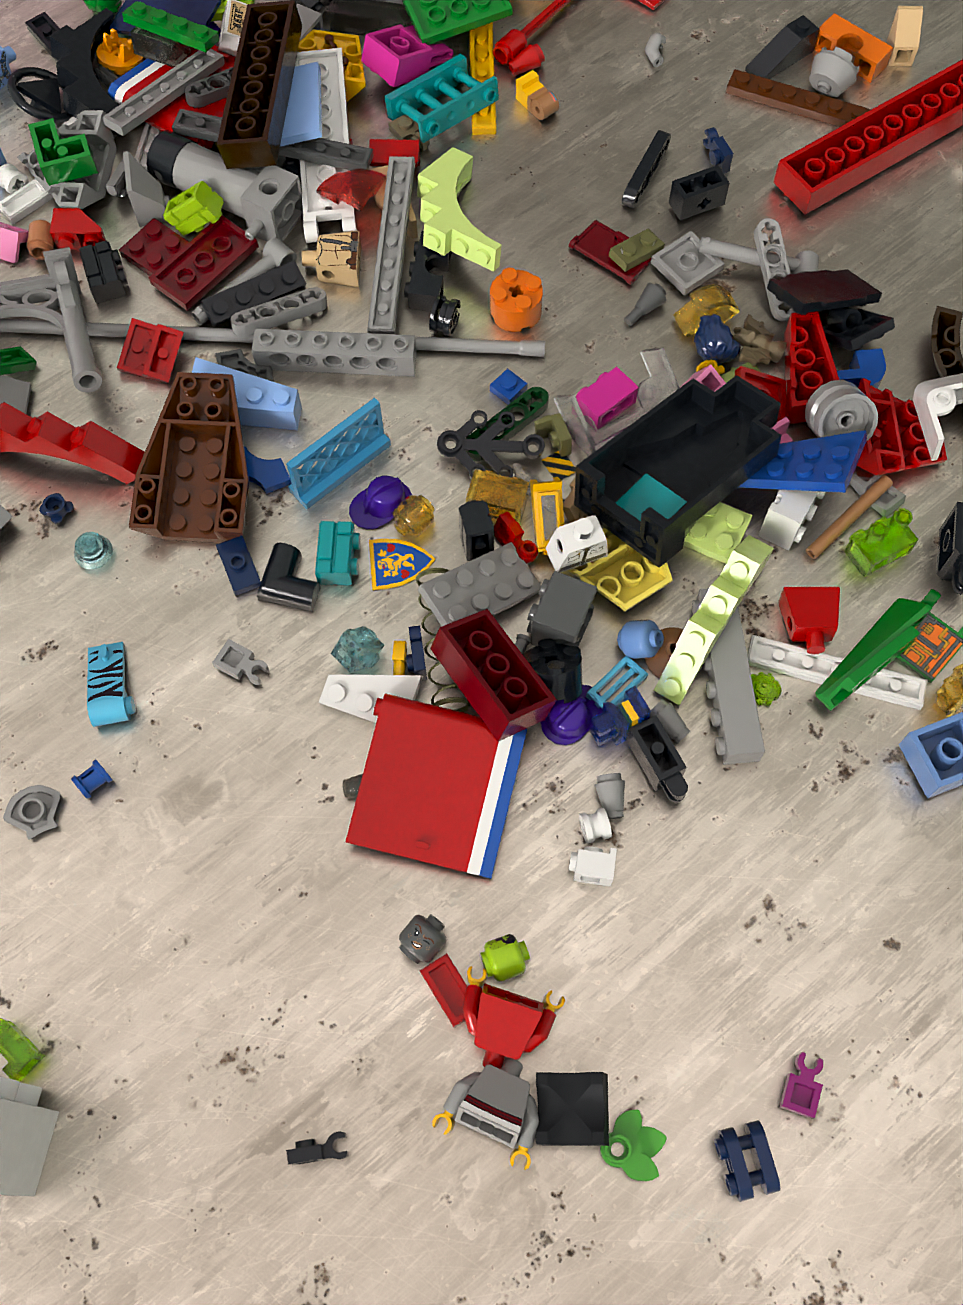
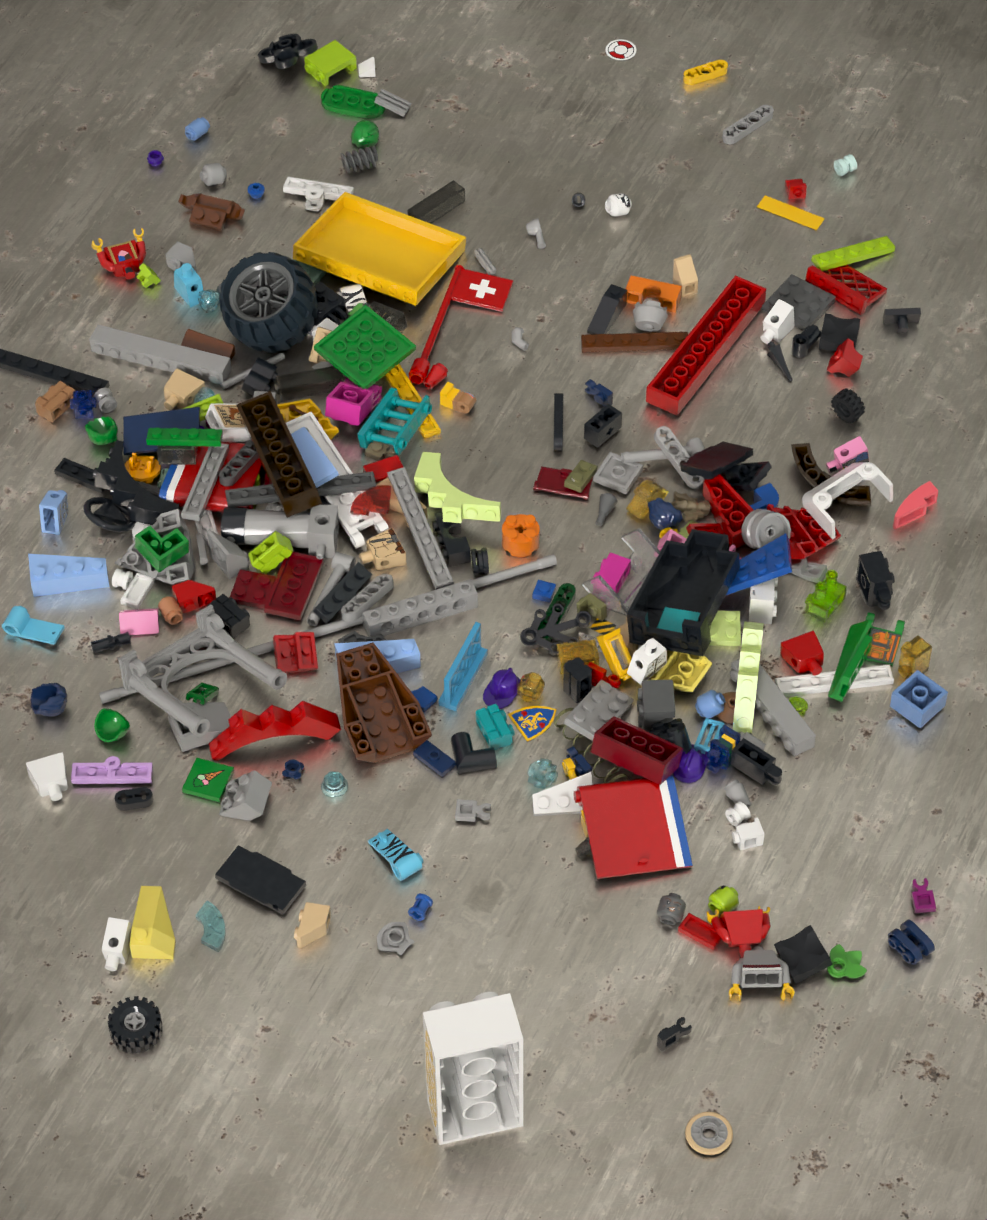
camera: 25 degrees left, 15 degrees down
medium nougat piece [805,475,893,559] -> none

